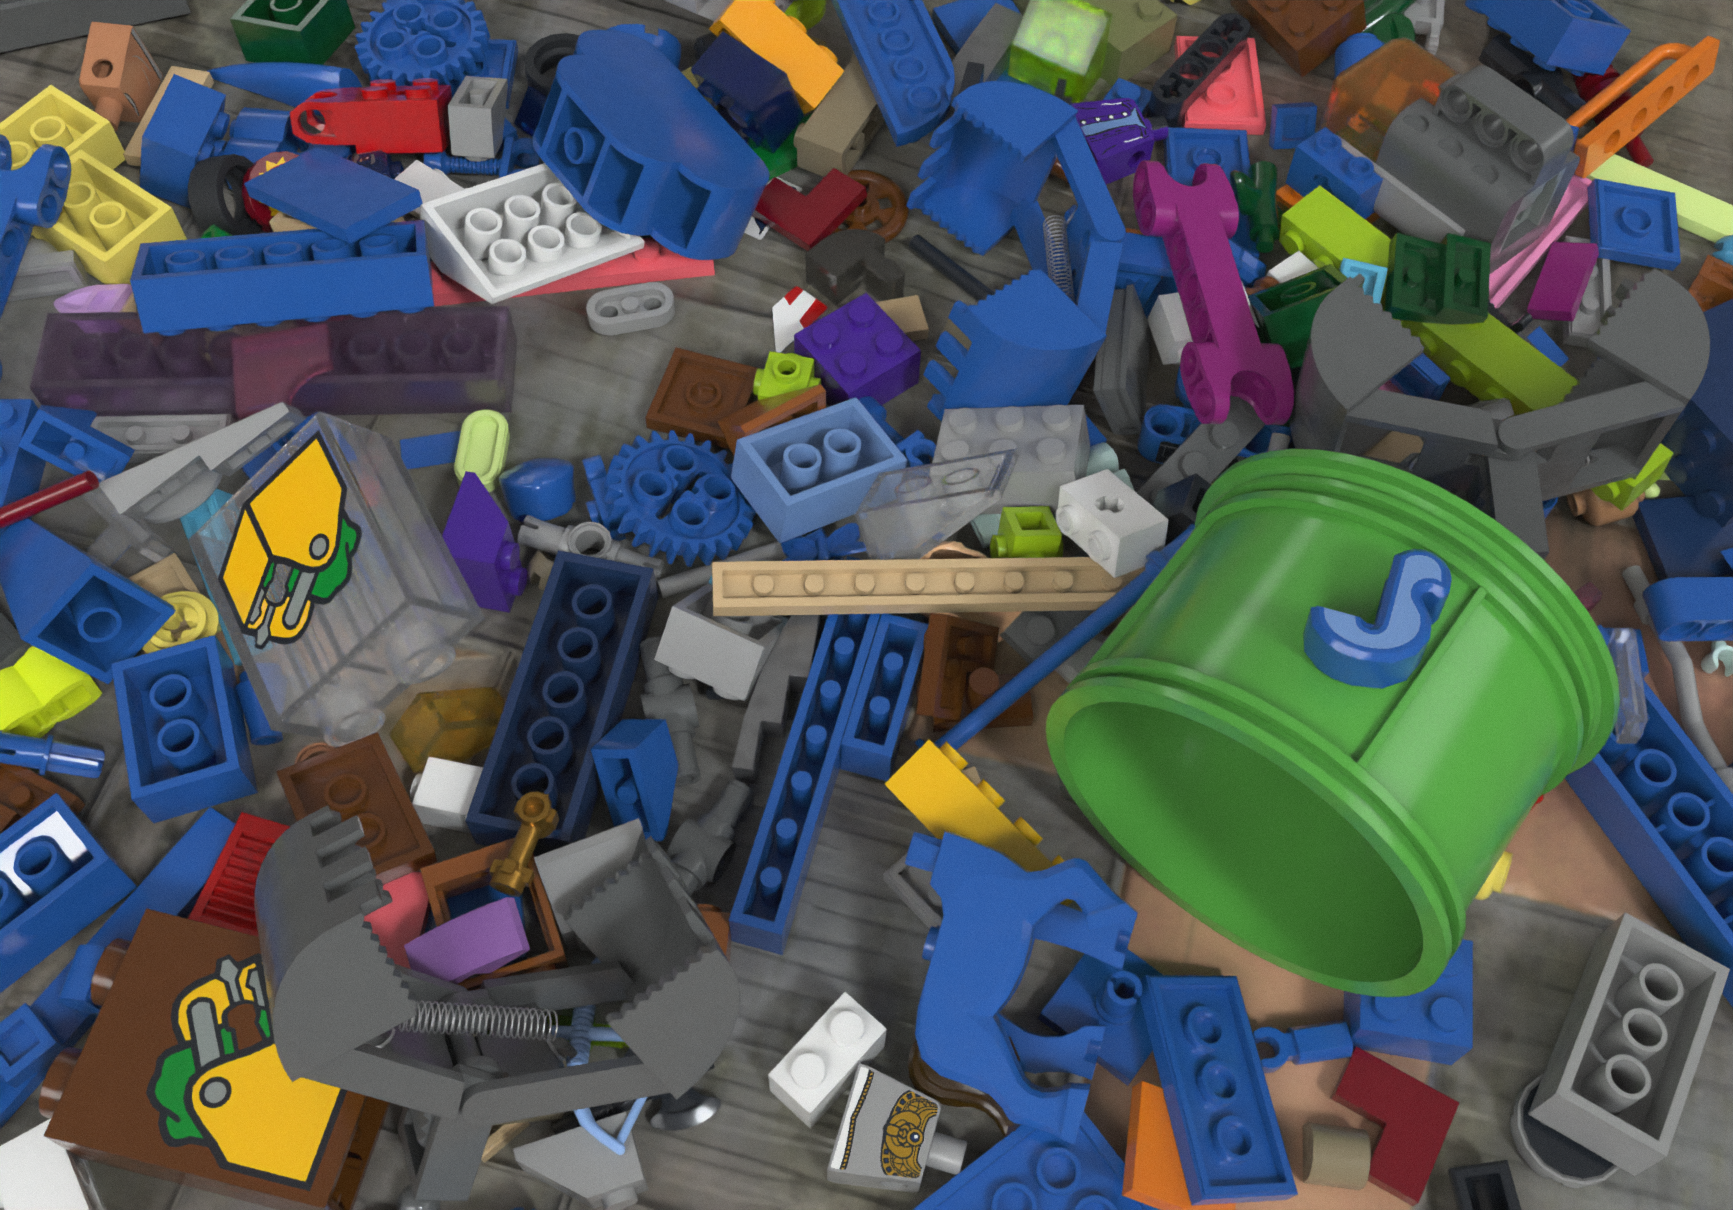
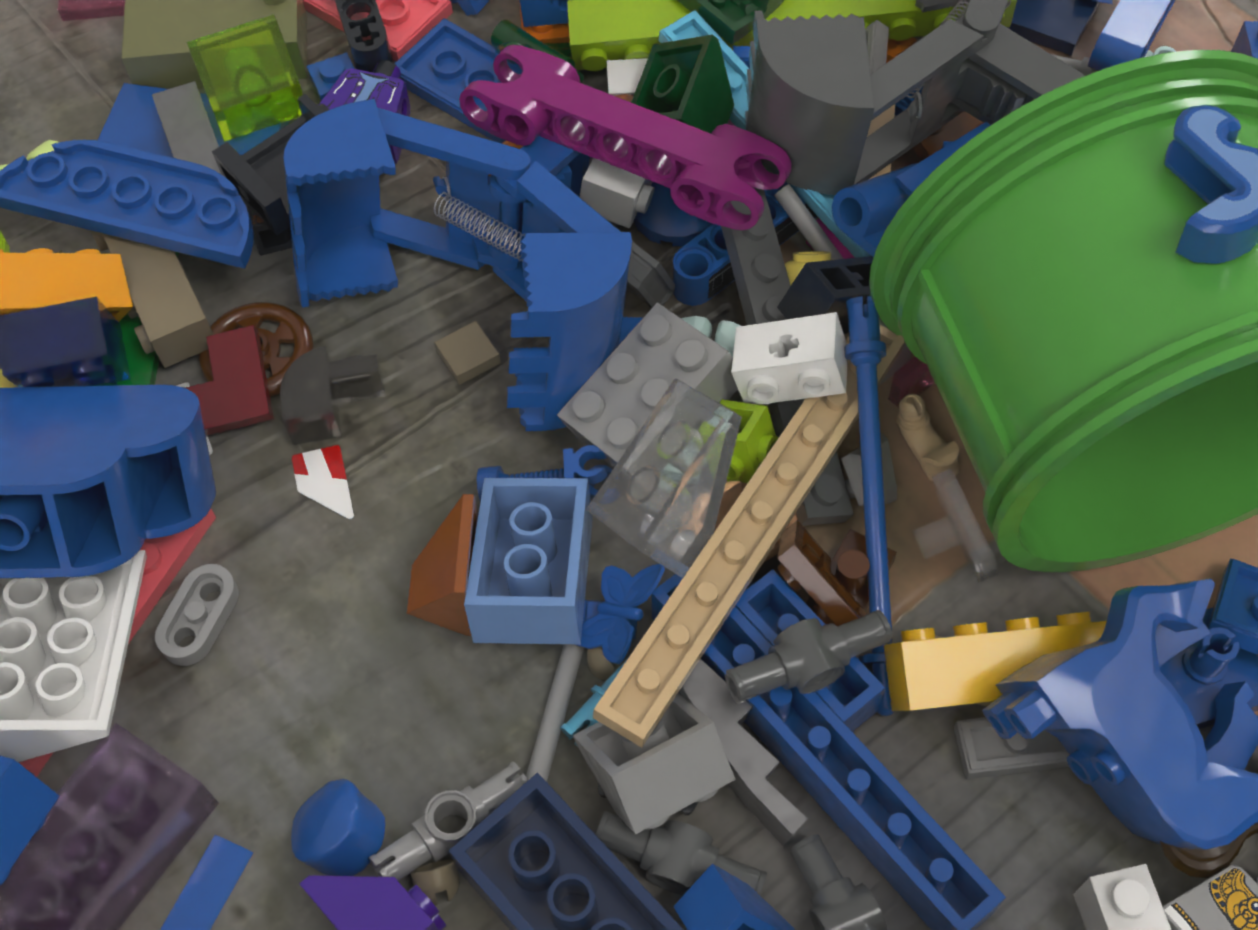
camera: 50 degrees left, 0 degrees up
yellowish green tile [454,409,510,492] -> none
blue plate [582,455,626,541] -> none
blue gear [603,430,756,567] -> none
reddish brown plate [645,347,758,449] -> none
lime brick [753,351,821,400] -> none
dark purple brick [794,293,921,406] -> none
tan tile [876,295,929,341] -> none
black bar [908,234,994,301] -> none
none -> dark grey pin [725,610,892,704]

